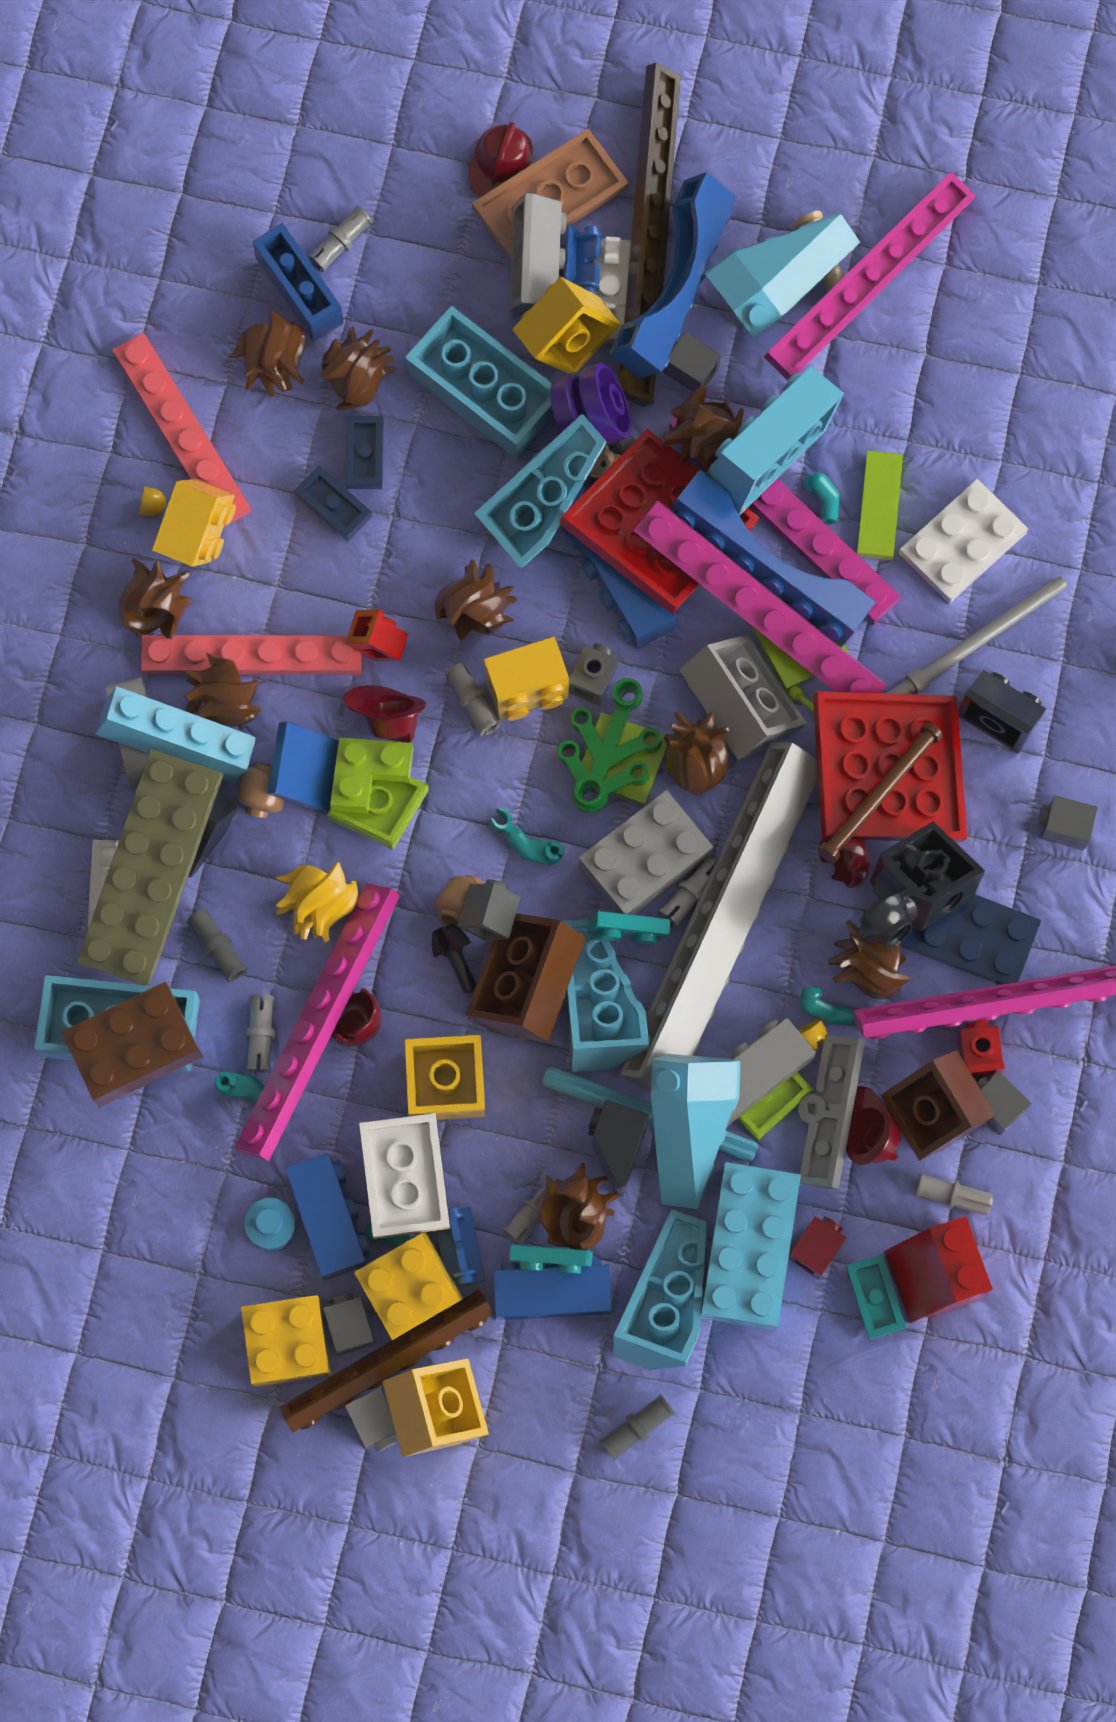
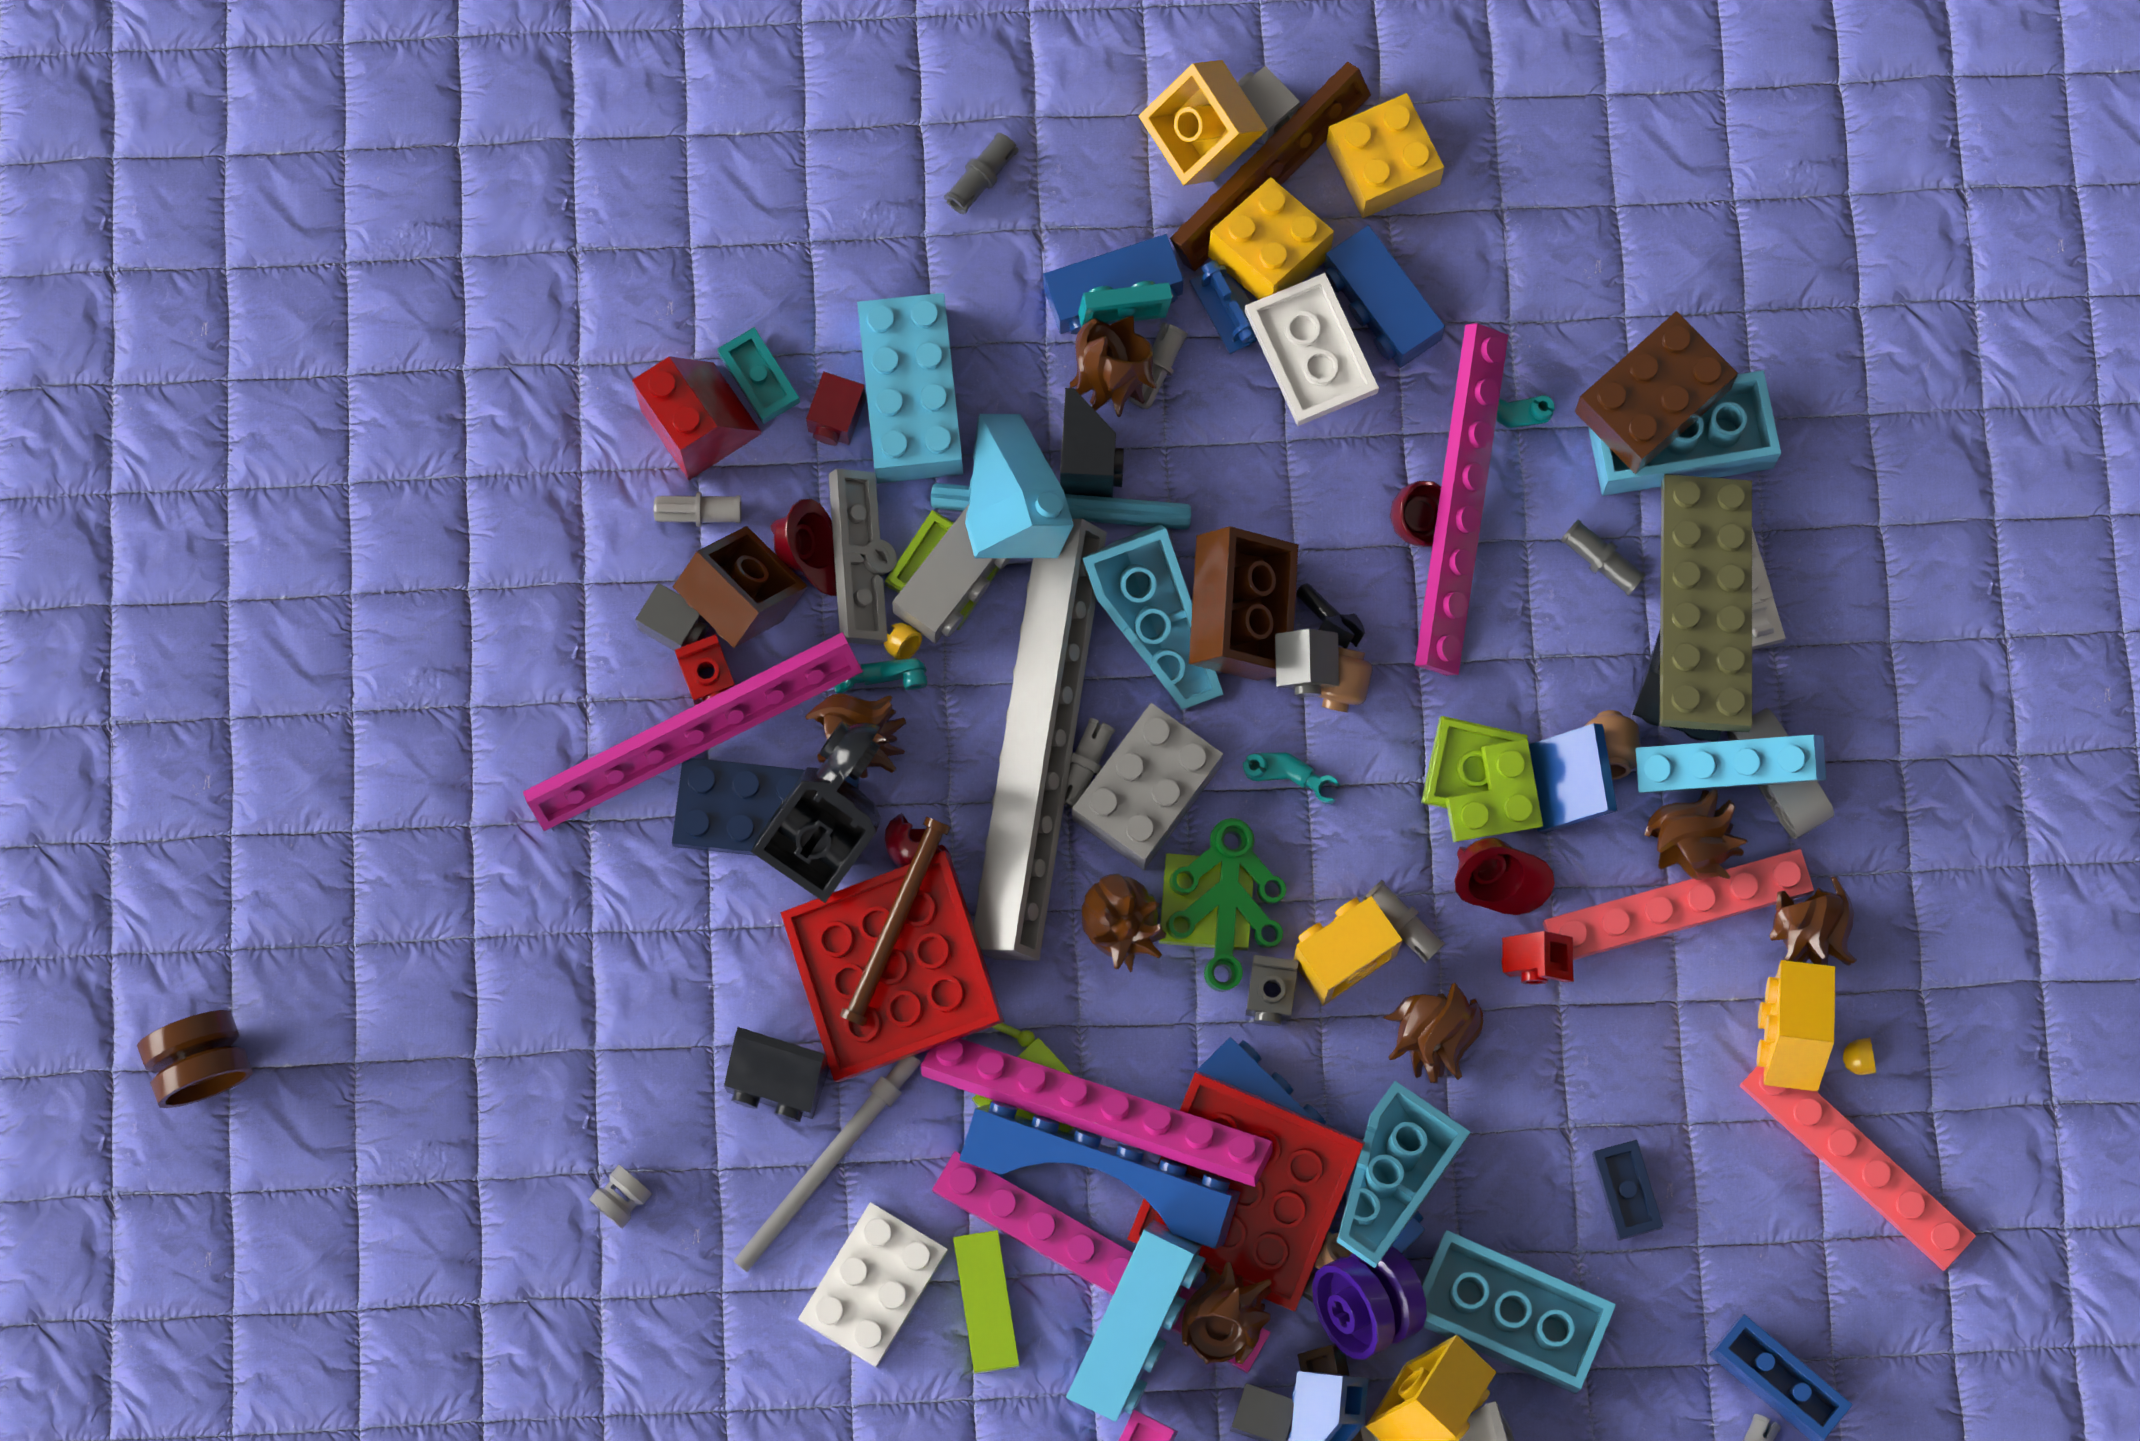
camera: 165 degrees right, 0 degrees up
reddish brown hair [228,310,307,397] -> none
dark azure piece [244,1198,297,1252] -> none
light grey pin [245,994,275,1073] -> none
yellow hair [275,862,358,943] -> none
dark blue plate [294,466,372,542] -> none
reddish brown hair [321,327,397,411] -> none
dark grey brick [324,1293,375,1356] -> none
yellow brick [405,1035,486,1120] -> none
teal plate [587,911,670,945] -> none
medium azure wedge [613,1209,707,1370] -> none
light grey slope [679,634,807,760] -> none
teal arm [803,472,840,525] -> none
dark grey brick [1037,795,1098,850] -> none

